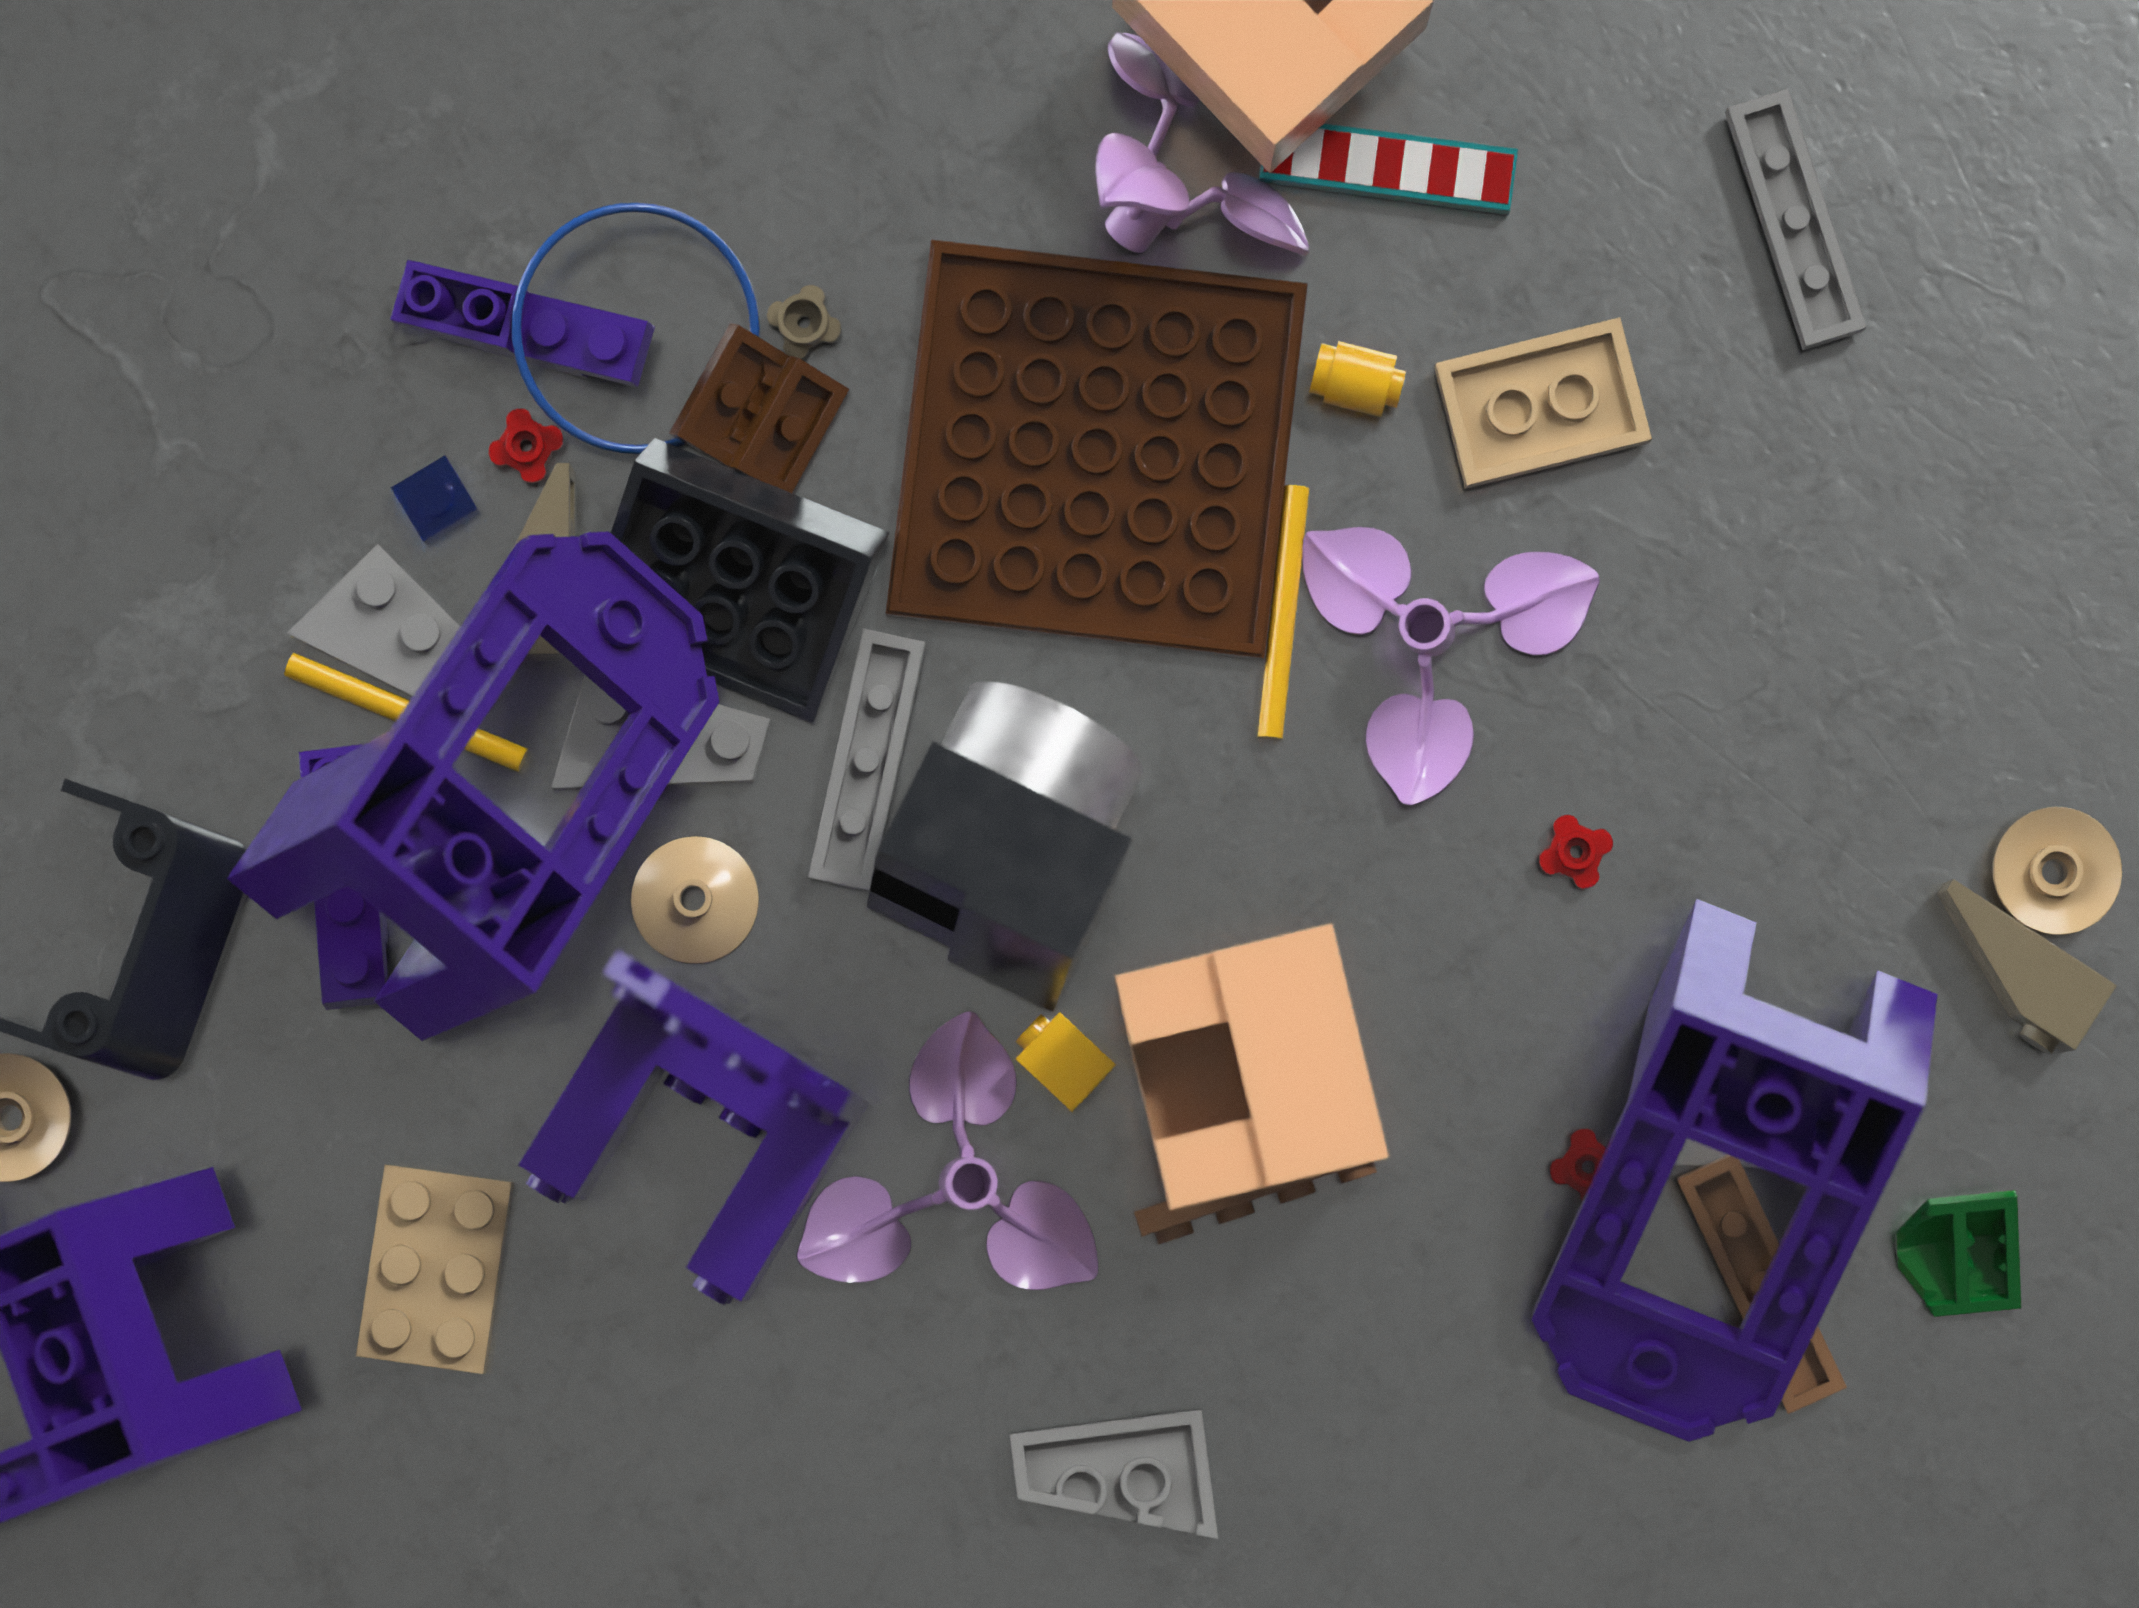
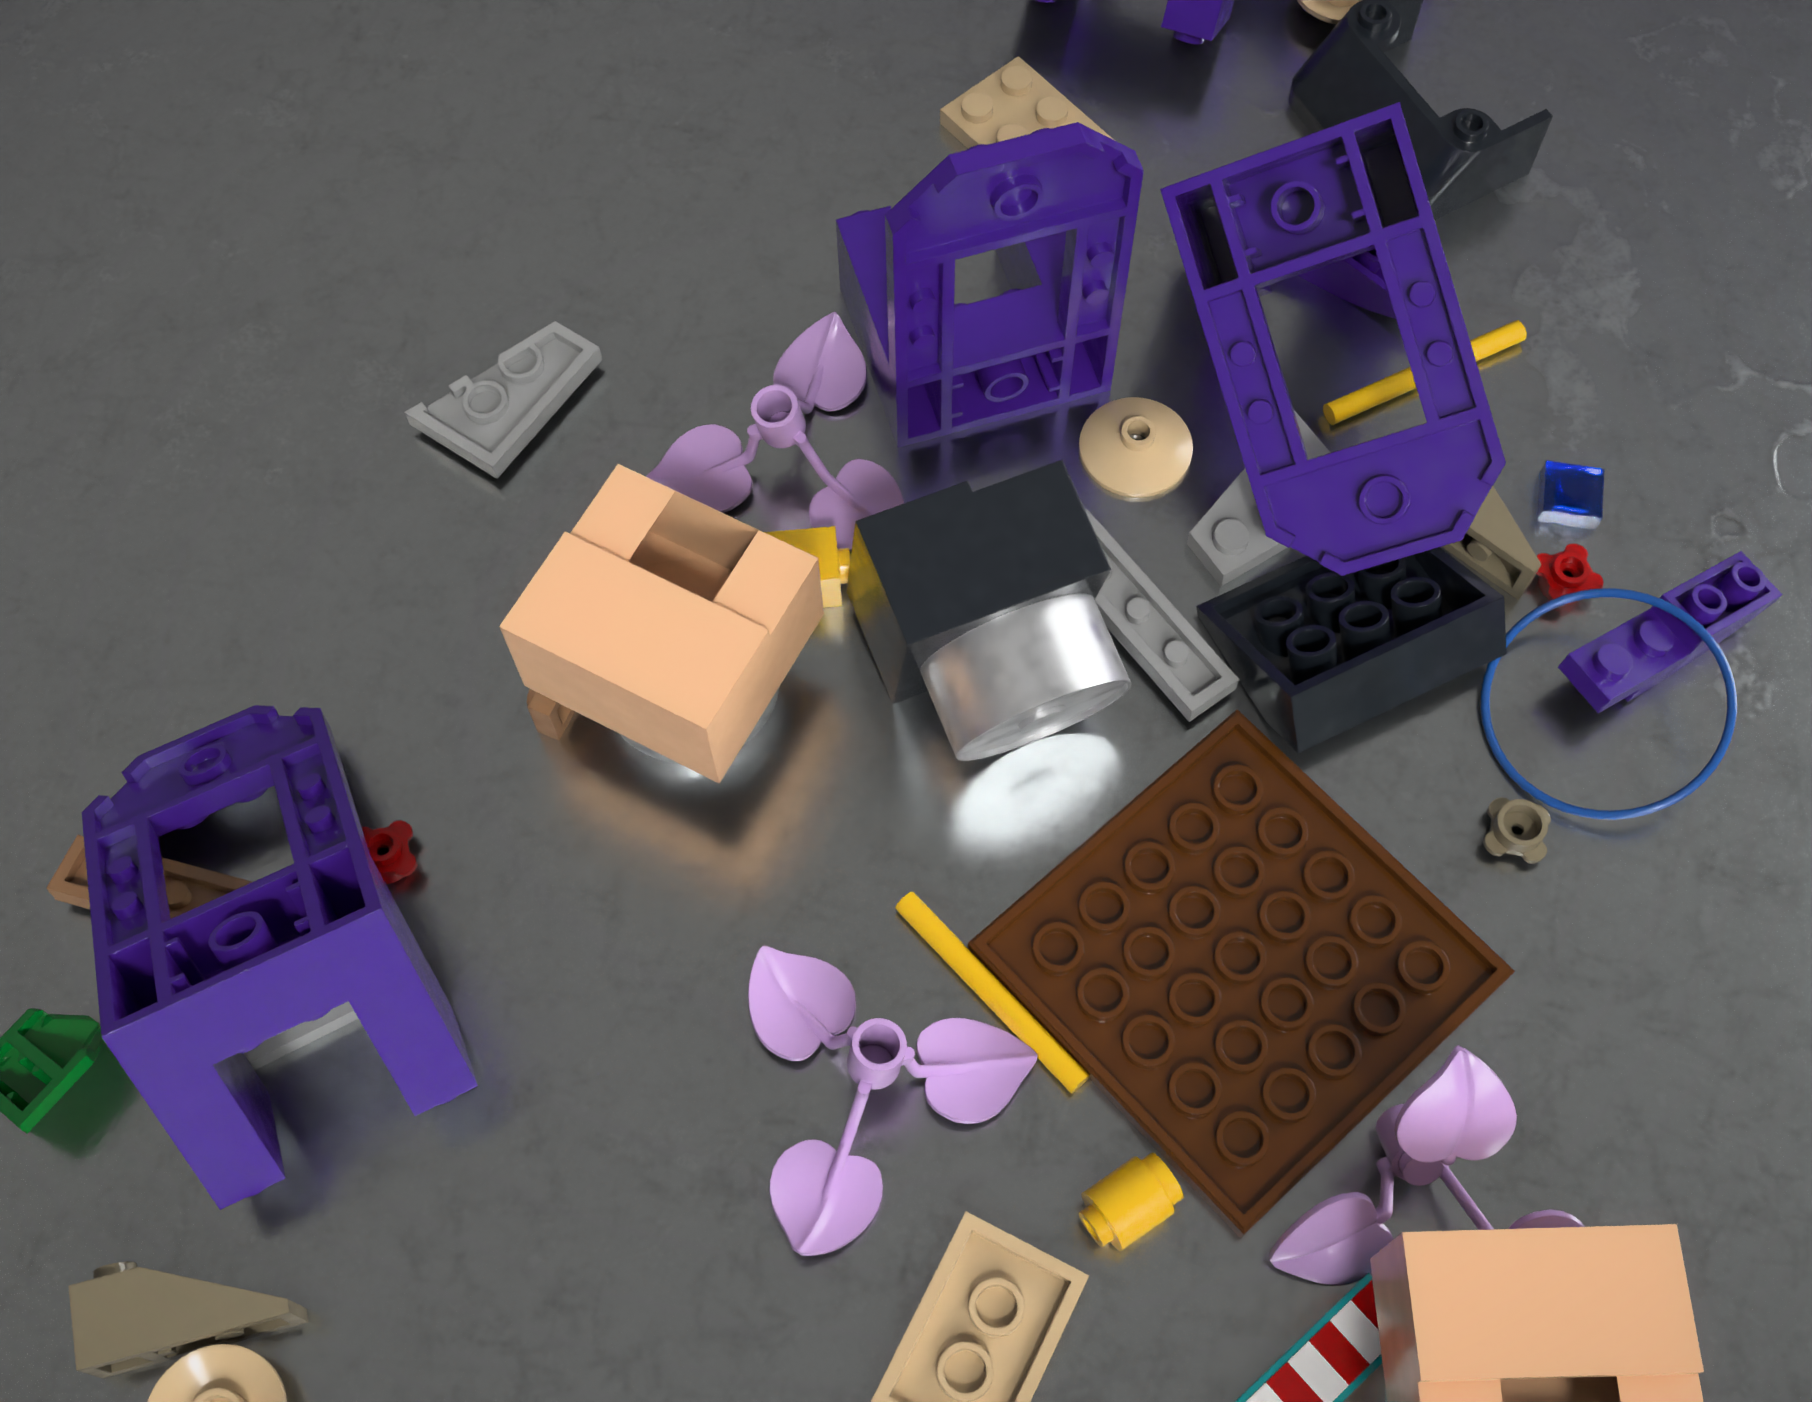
camera: 130 degrees right, 20 degrees down
light grey wing [287,544,514,697] -> none
reddish brown slope [669,323,849,493] -> none
red plate [1539,815,1613,889] -> none

